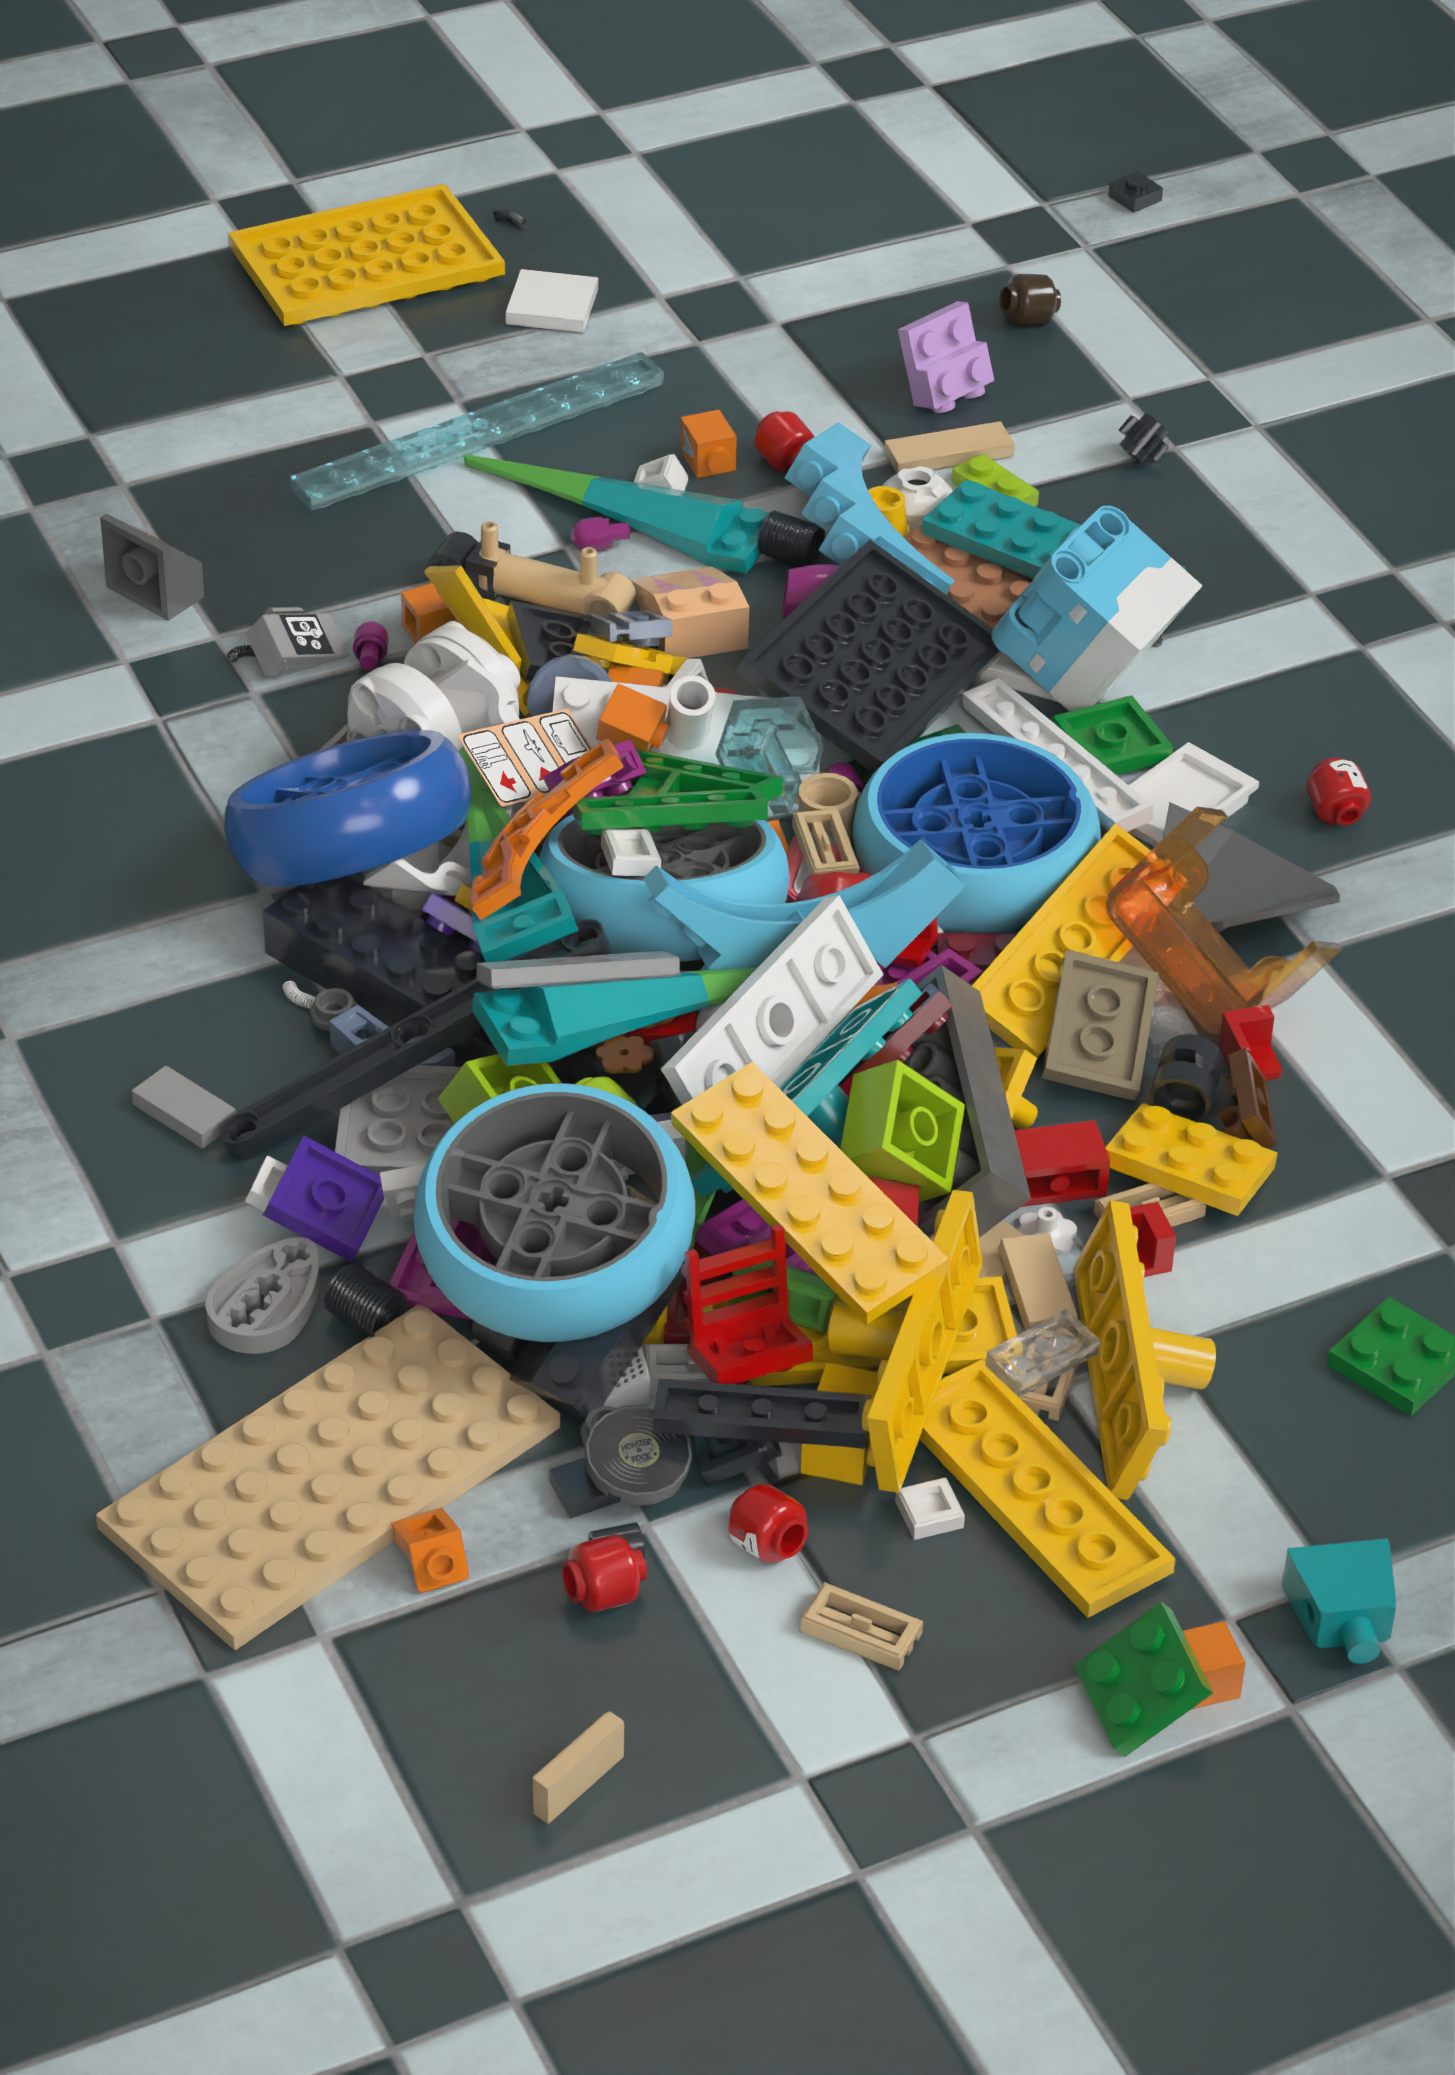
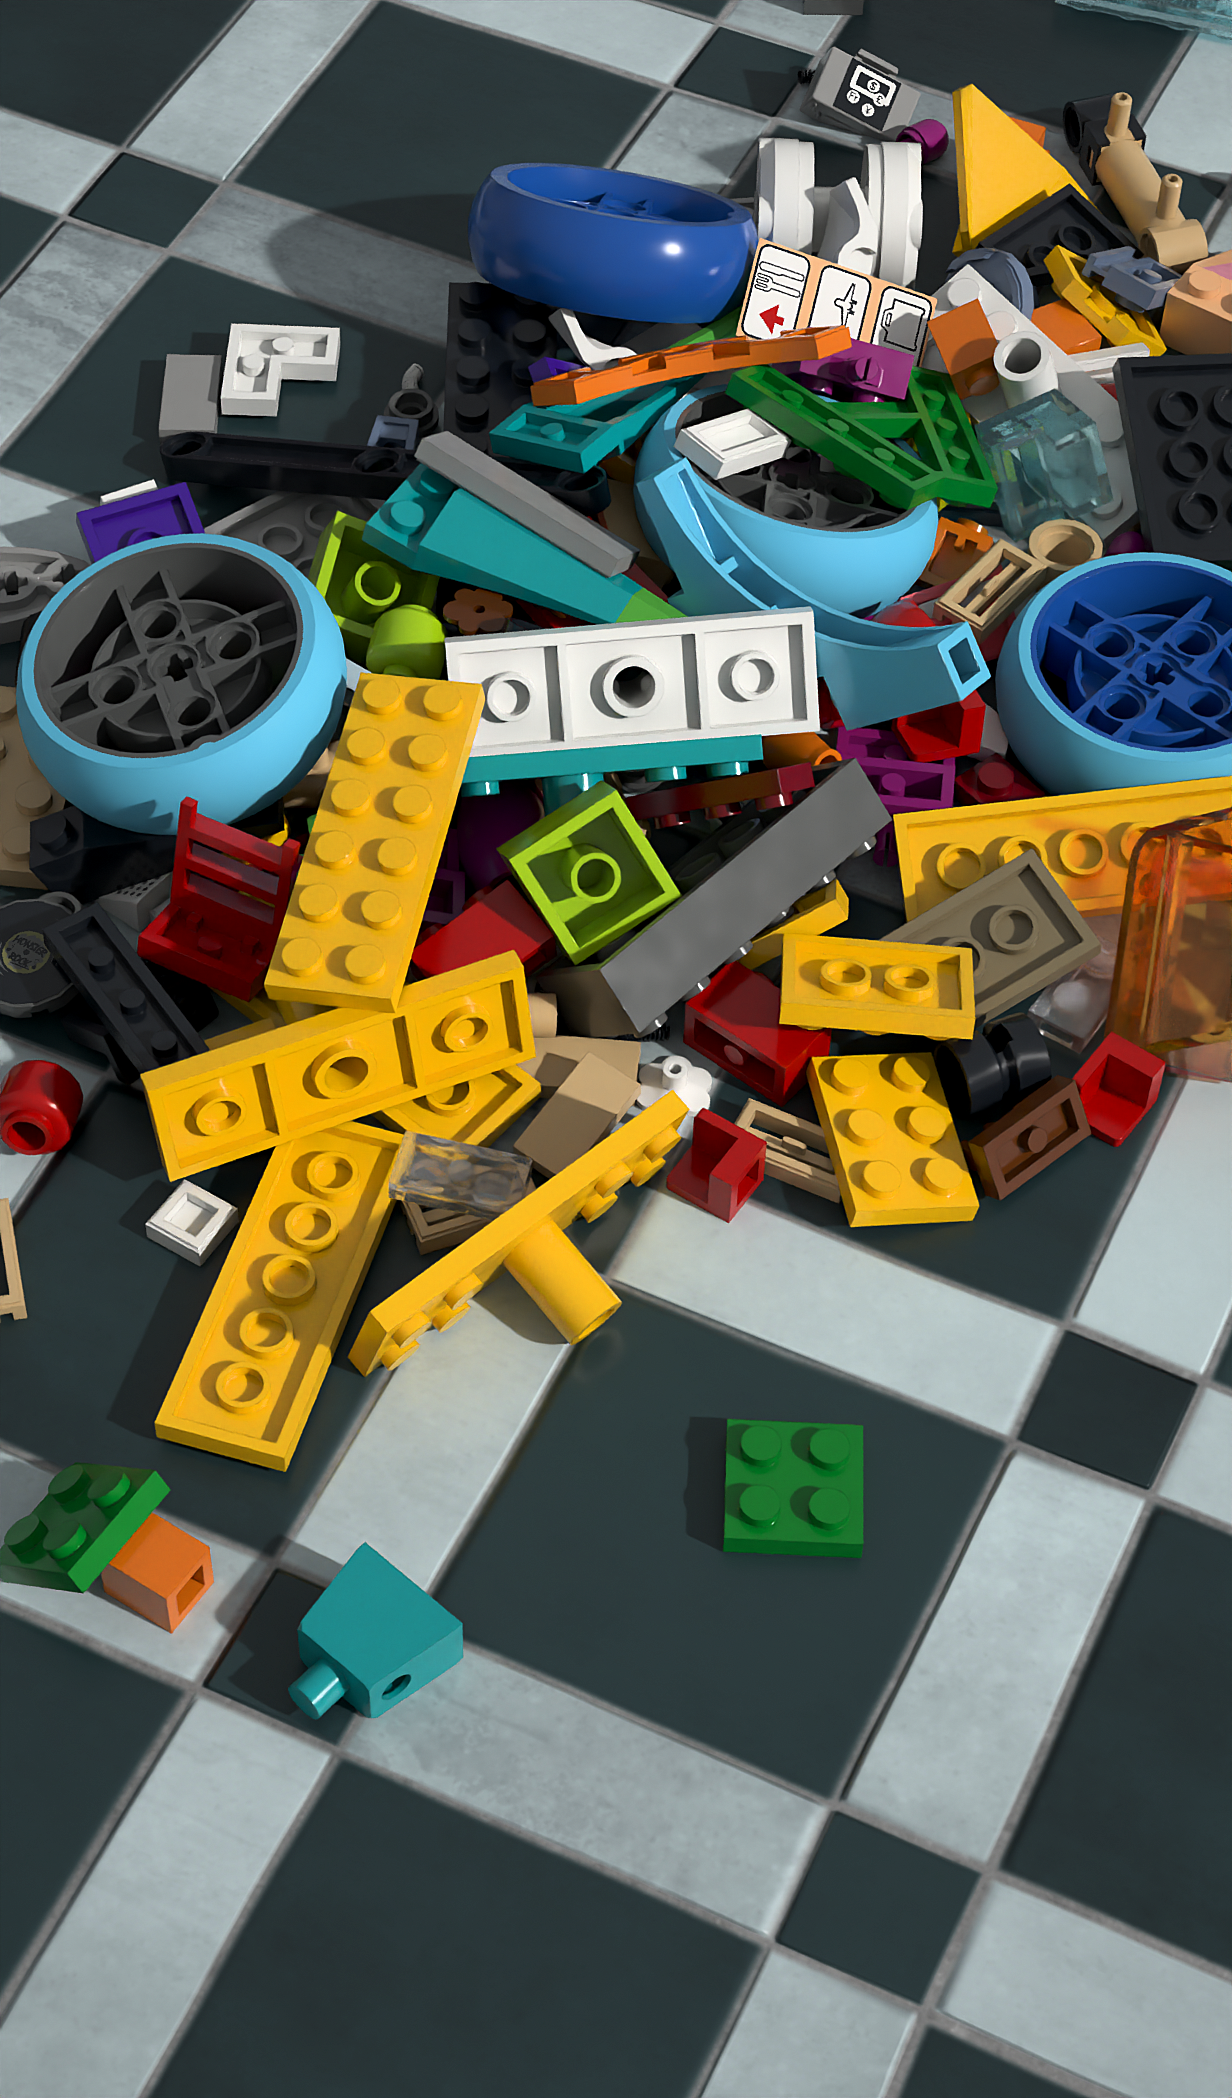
camera: 50 degrees right, 10 degrees up
none -> white plate [221,323,340,416]
none -> yellow plate [779,933,975,1040]

